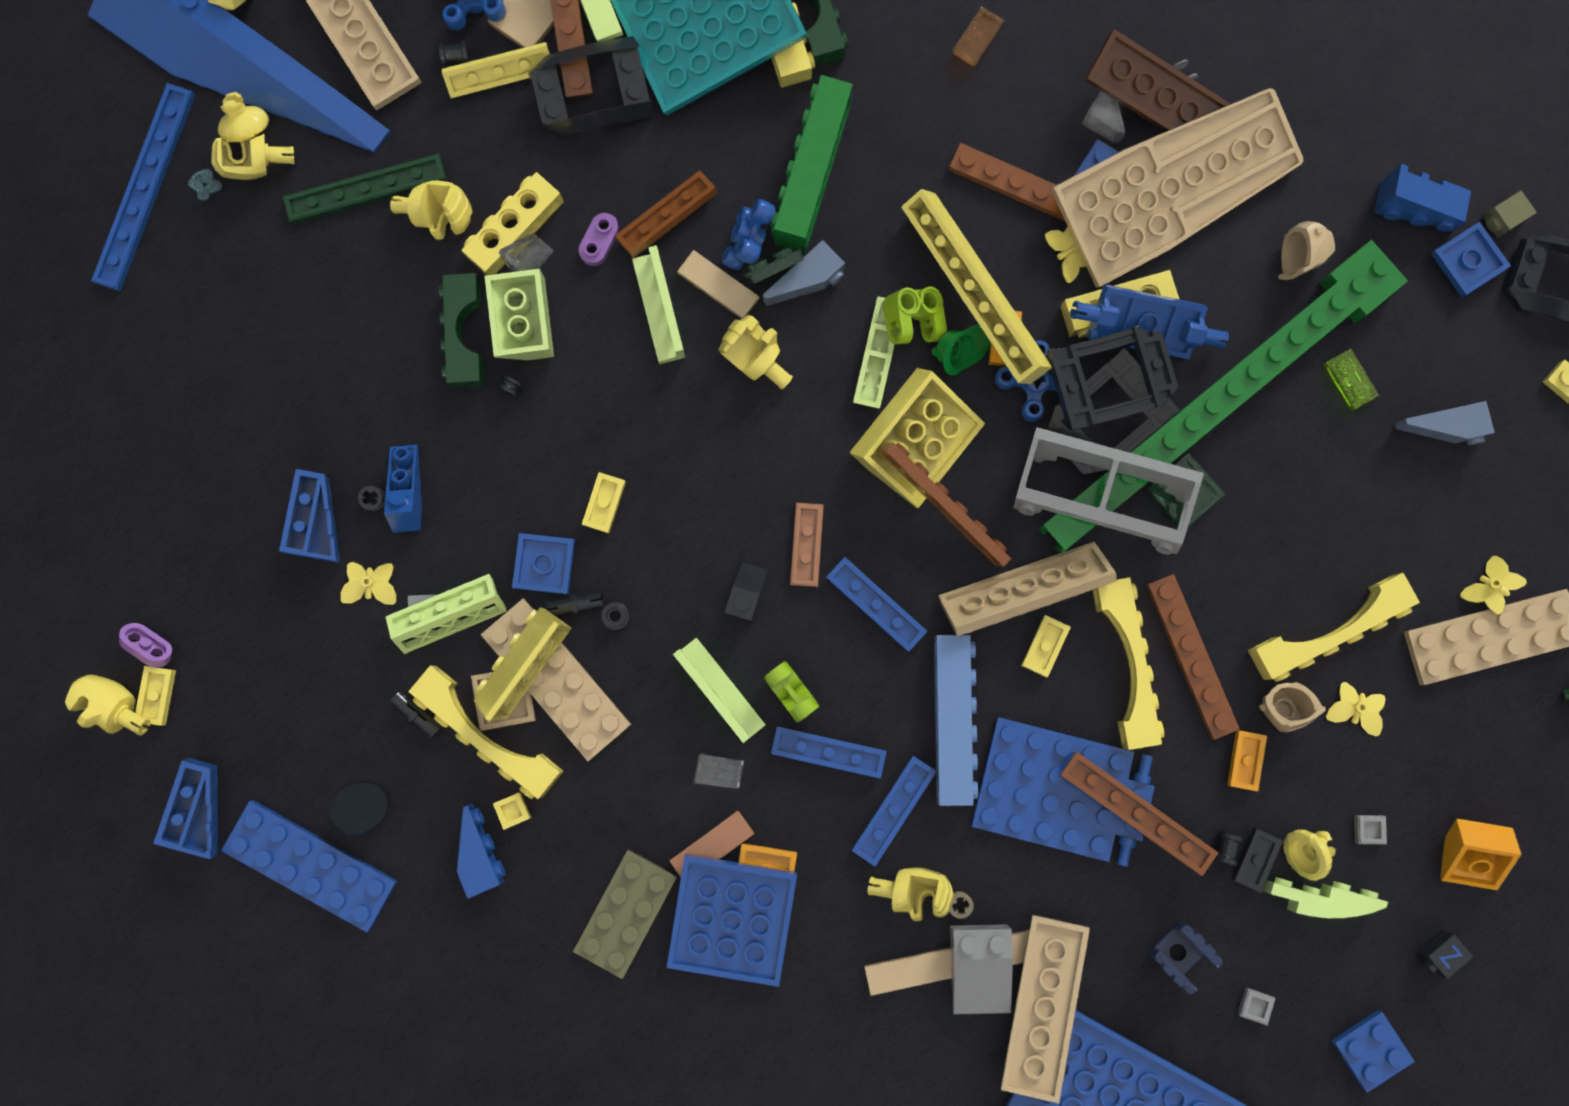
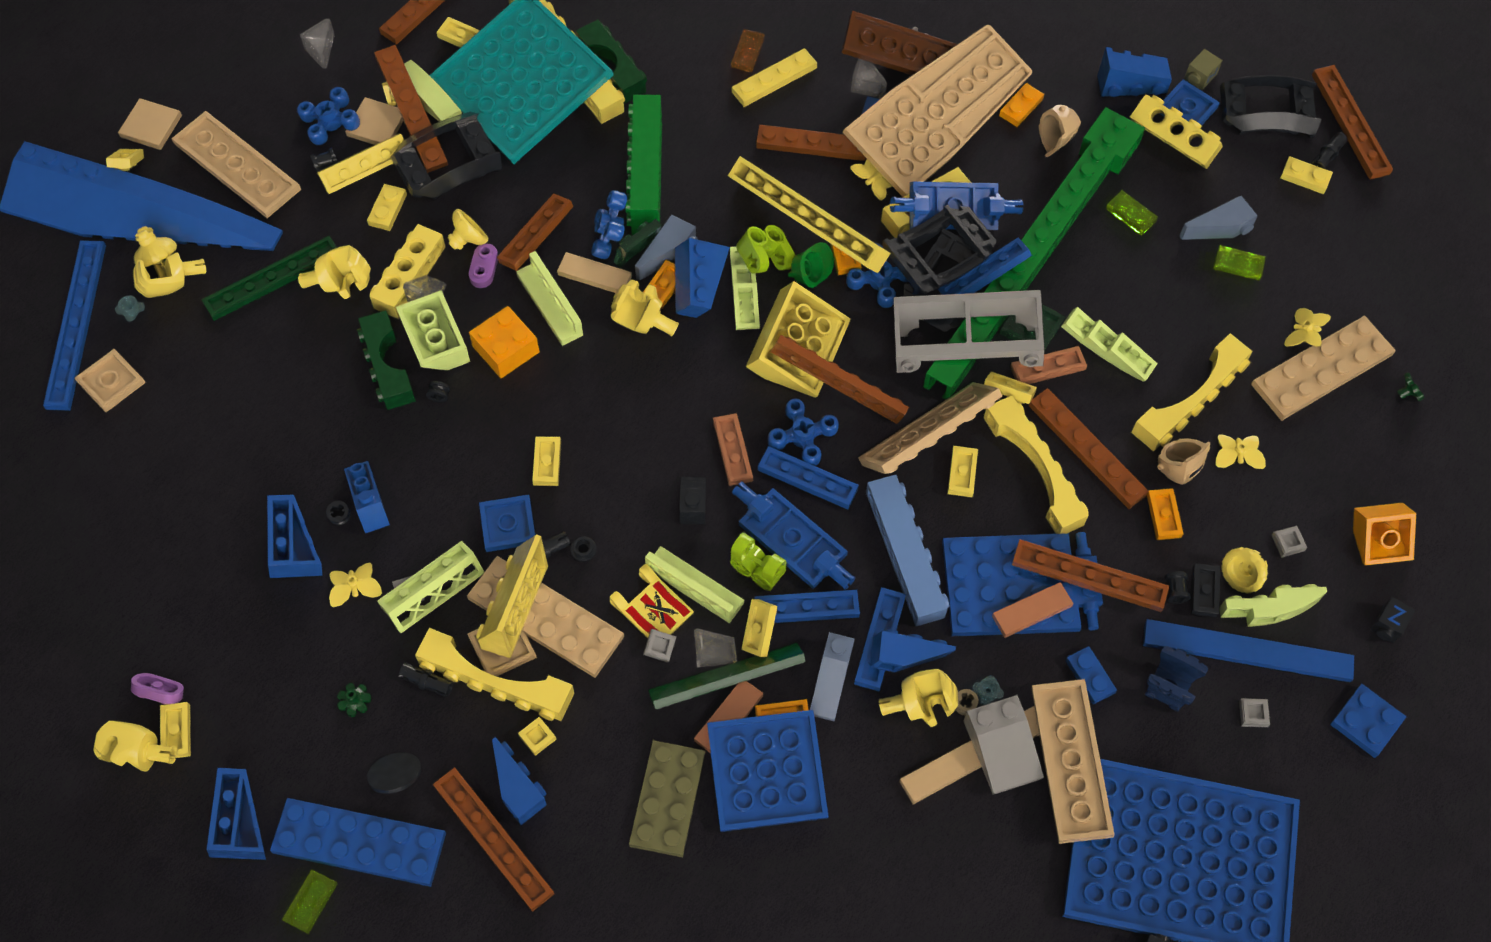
camera: 20 degrees left, 20 degrees down
none -> tan tile [74,349,146,412]
none -> clear neon green plate [282,870,337,934]
none -> dark green plant [337,683,371,717]
none -> light yellow plate [367,184,407,231]
none -> dark orange plate [433,767,554,912]
none -> light yellow hair [448,209,488,250]
none -> light orange brick [469,306,539,379]
none -> flag [610,564,694,638]
none -> light orange plate [643,260,675,309]
none -> light grey tile [643,629,676,663]
none -> dark green tile [648,643,805,709]
none -> blue wedge [675,238,730,318]
none -> light yellow plate [732,48,817,107]
none -> blue plate [732,481,855,590]
none -> light yellow plate [741,599,777,657]
none -> blue gear [768,399,839,466]
none -> sand blue slope [810,632,854,721]
none -> blue slope [870,629,956,672]
none -> blue plate [938,237,1032,295]
none -> clear light blue plate [973,676,1004,705]
none -> light yellow plate [984,371,1037,404]
none -> nougat tile [992,582,1074,638]
none -> light orange plate [999,83,1044,127]
none -> nougat tile [1010,346,1087,384]
none -> yellowish green slope [1061,307,1158,382]
none -> blue plate [1065,646,1117,705]
none -> light yellow brick [1130,94,1223,169]
none -> blue tile [1143,619,1354,682]
none -> clear neon green plate [1213,245,1266,280]

